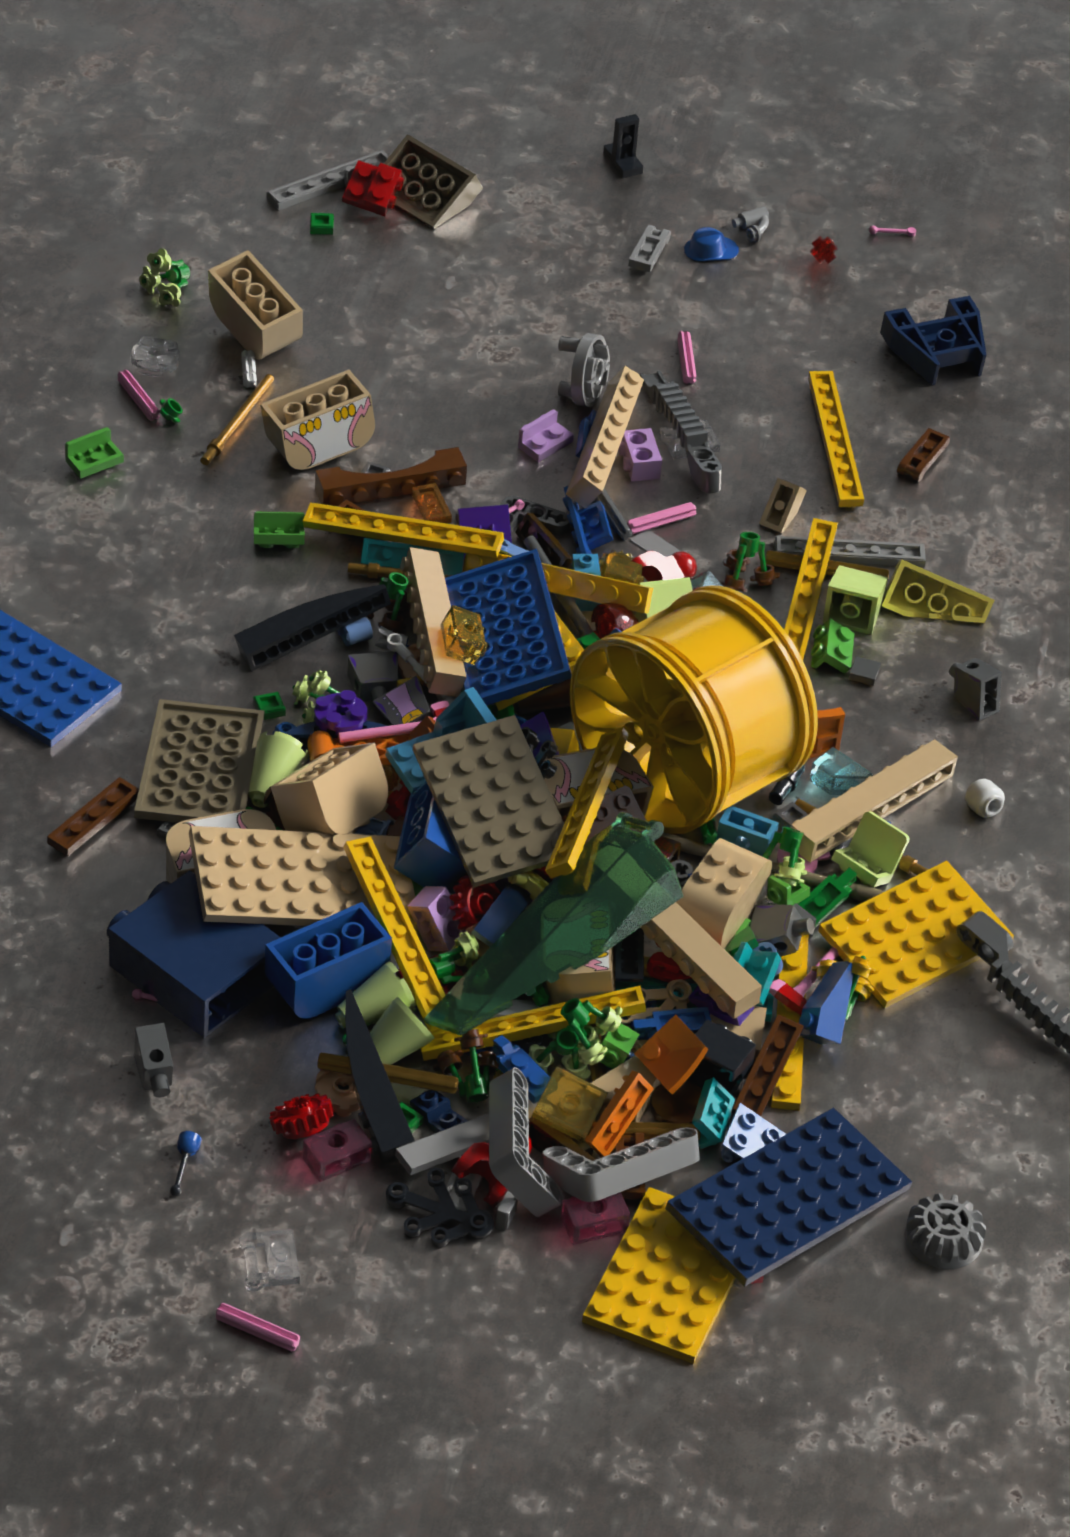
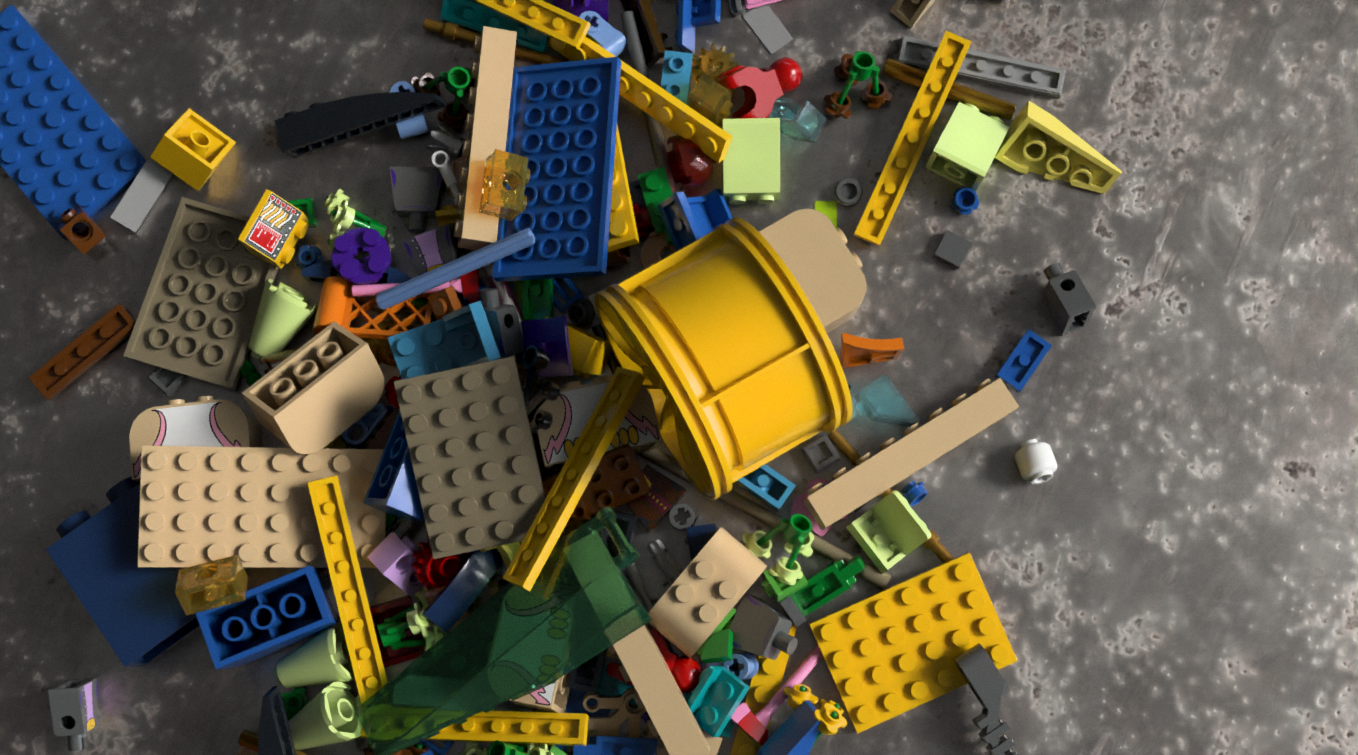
camera: 15 degrees right, 35 degrees up
bright green bracket [811,618,855,674] -> none
none -> reddish brown brick [57,205,106,255]
none -> light grey tile [110,123,174,233]
none -> yellow slope [150,108,236,191]
none -> clear yellow brick [175,555,248,615]
none -> slope [238,189,309,269]
none -> medium blue axle [375,228,535,310]
none -> blue plate [951,188,979,215]
none -> blue plate [995,329,1052,393]

